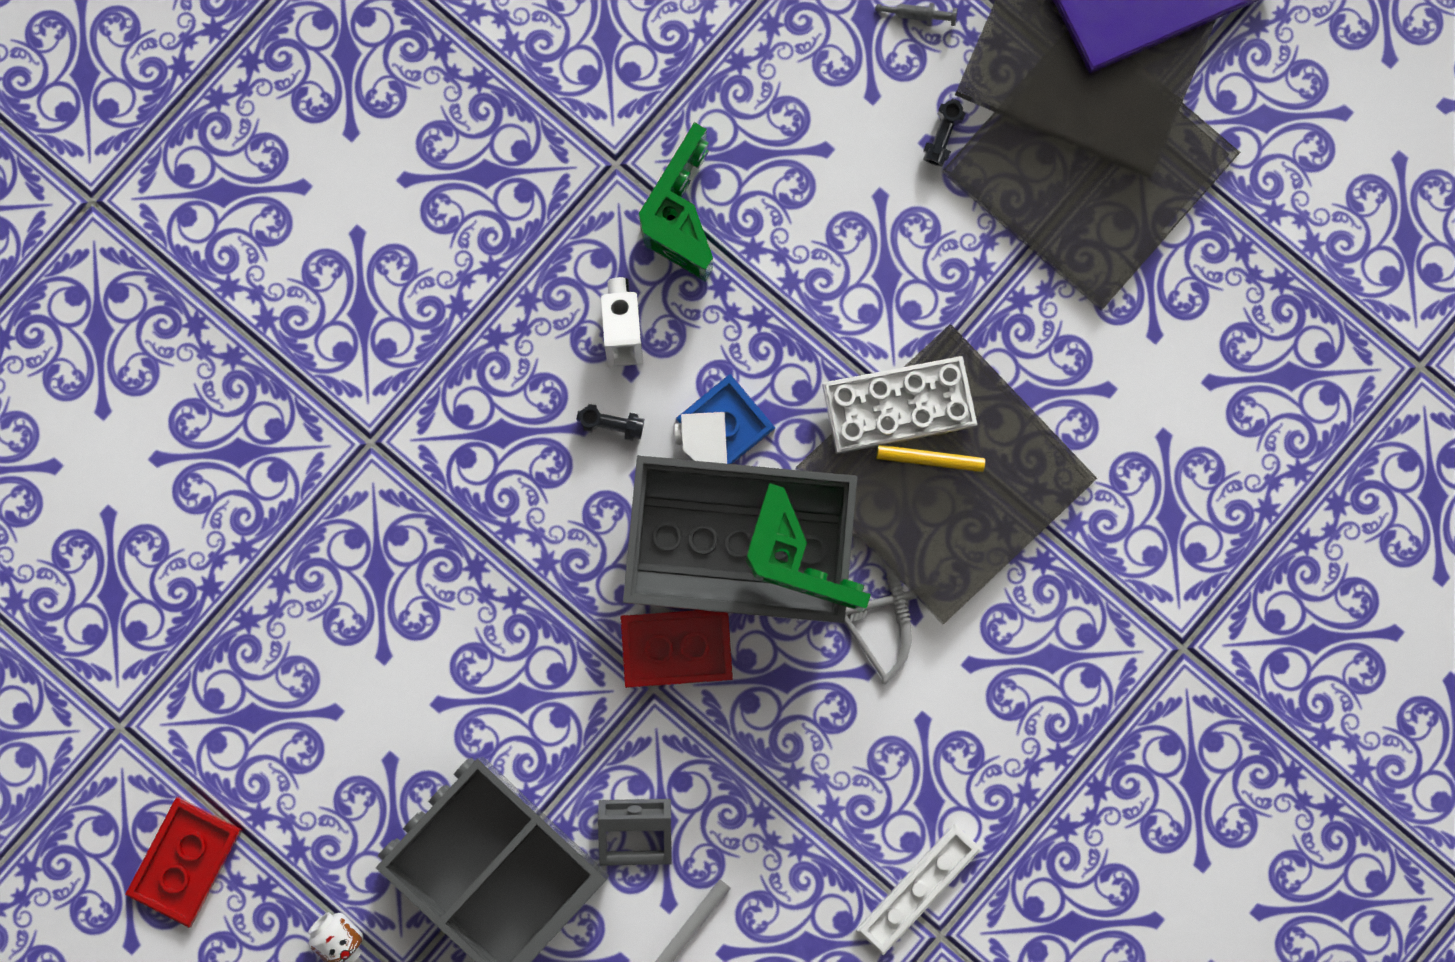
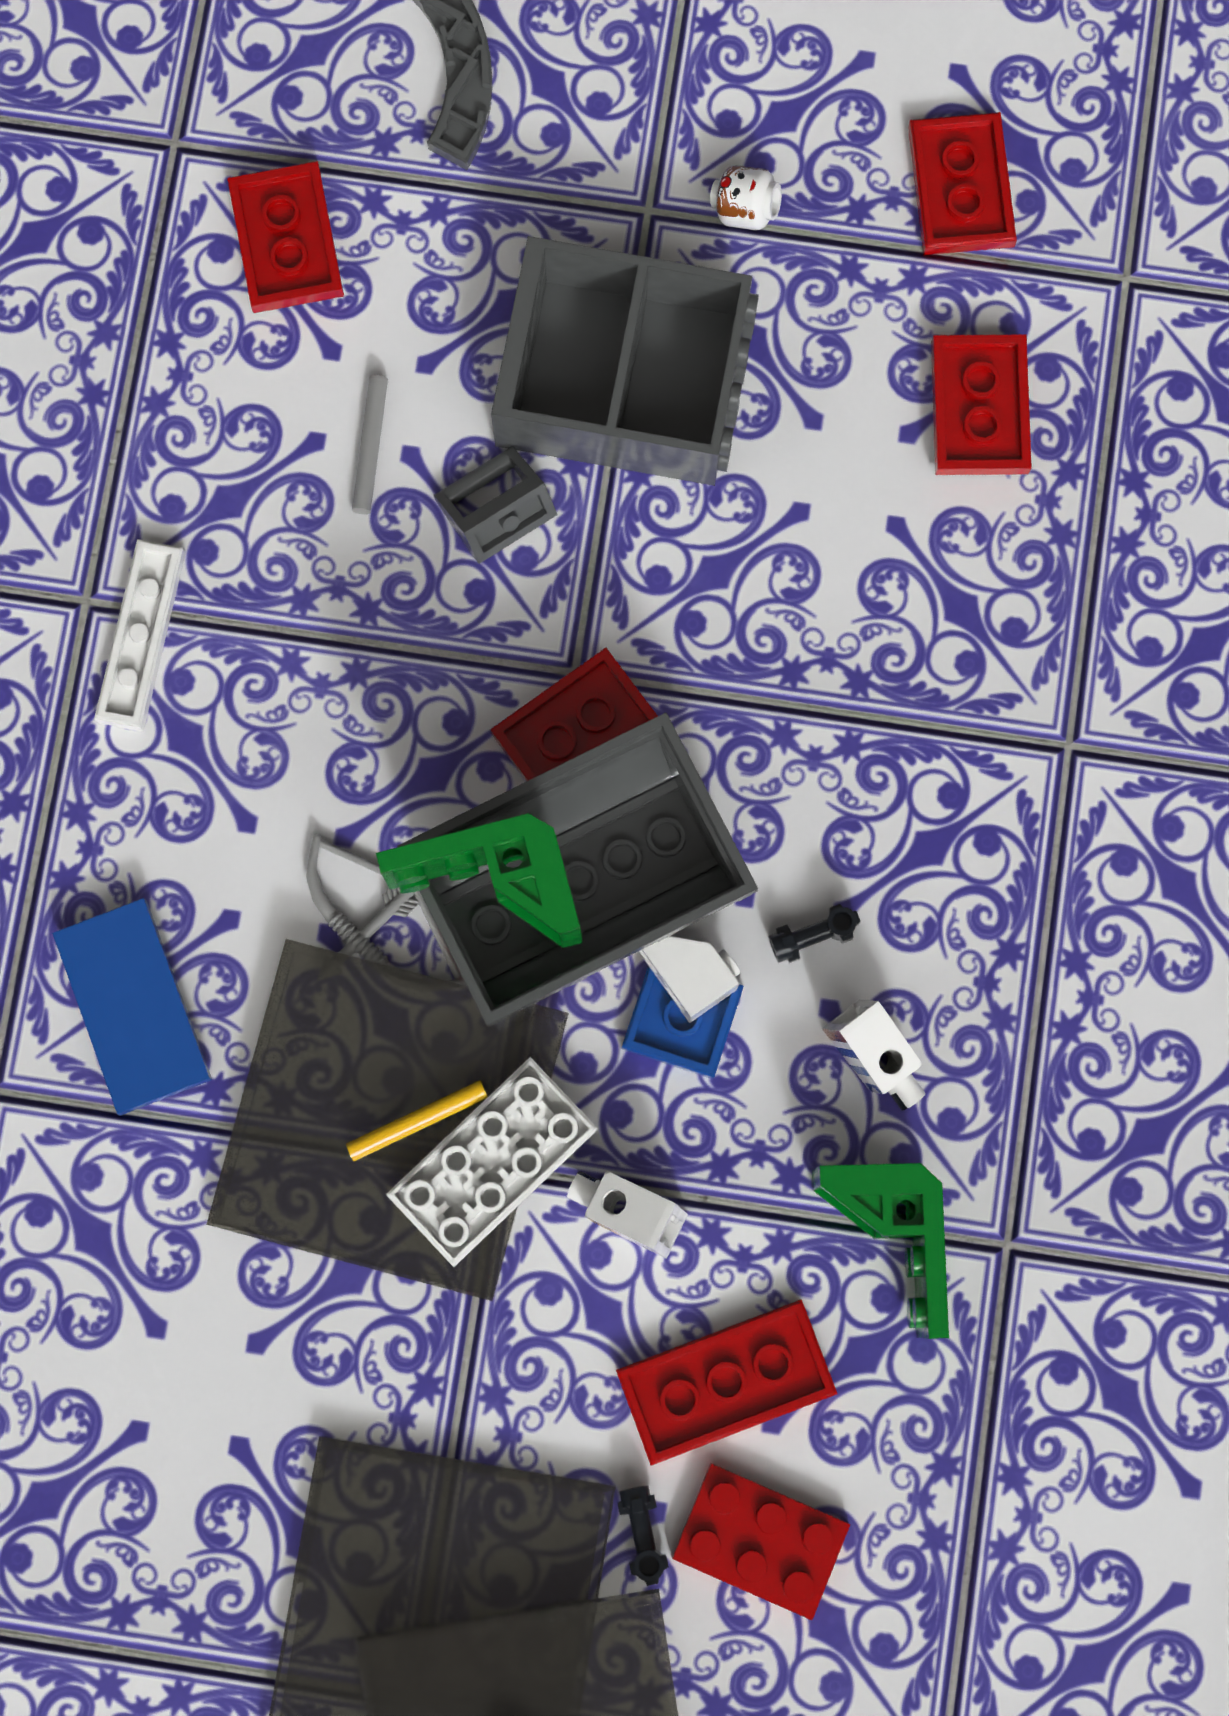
camera: 155 degrees right, 5 degrees down
dark grey piece [875,3,958,26] -> none
none -> blue tile [52,898,212,1116]
none -> white torso [567,1171,688,1259]
none -> red tile [616,1299,838,1466]
none -> red plate [672,1463,851,1620]
none -> red plate [931,334,1032,475]

